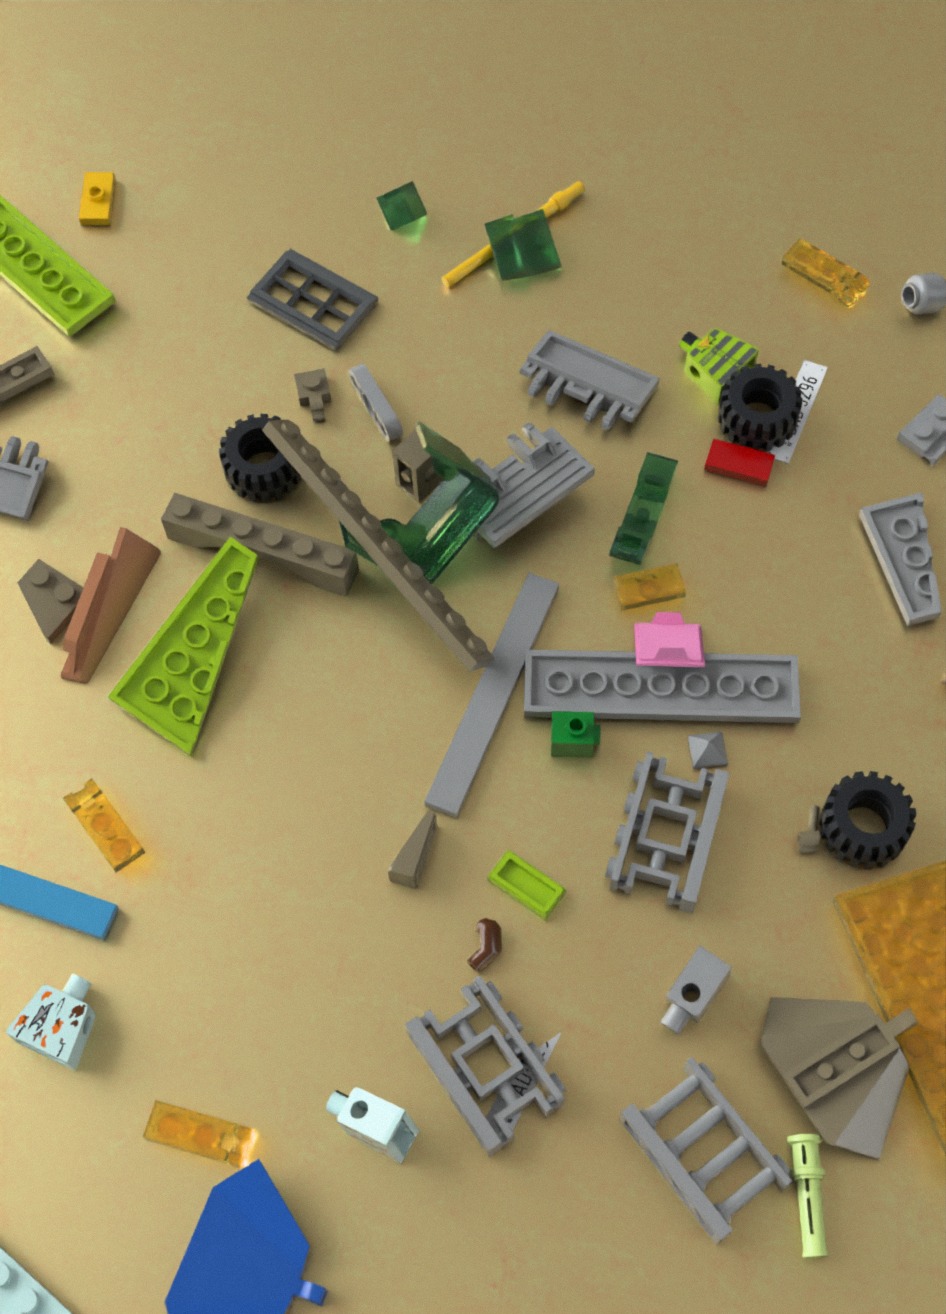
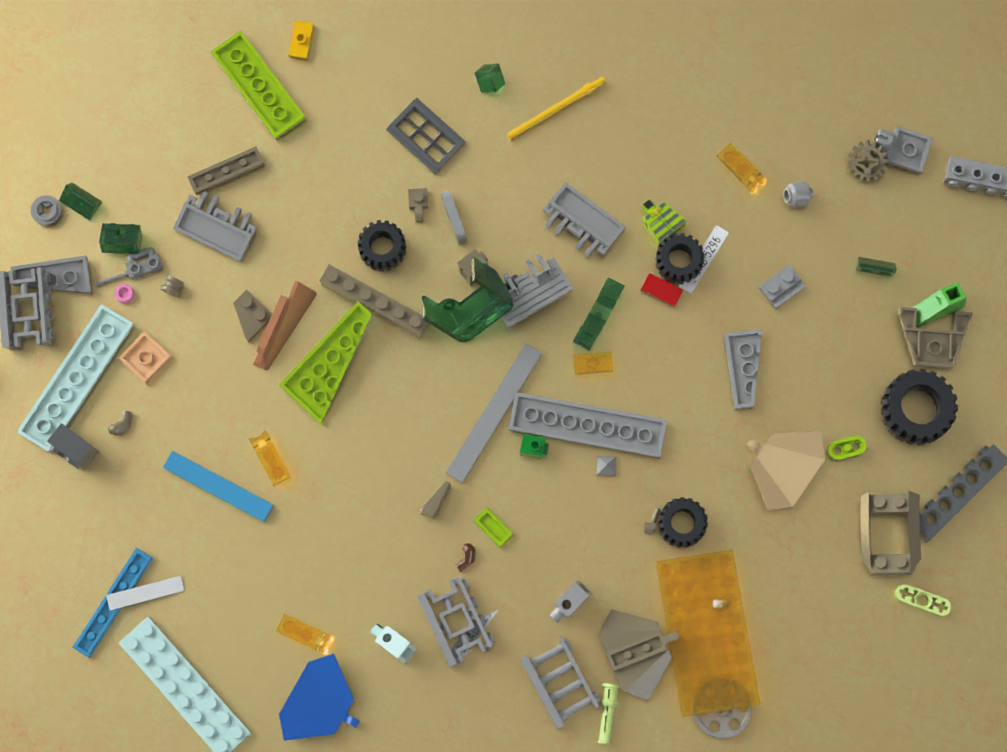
camera: 10 degrees right, 15 degrees up
light aqua torso [6,974,96,1071] -> none
dark tan plate [262,419,494,672] -> none
clear green slope [484,209,562,280] -> none
light grey fence [605,752,730,914] -> none
bright pink piece [634,612,705,667] -> none

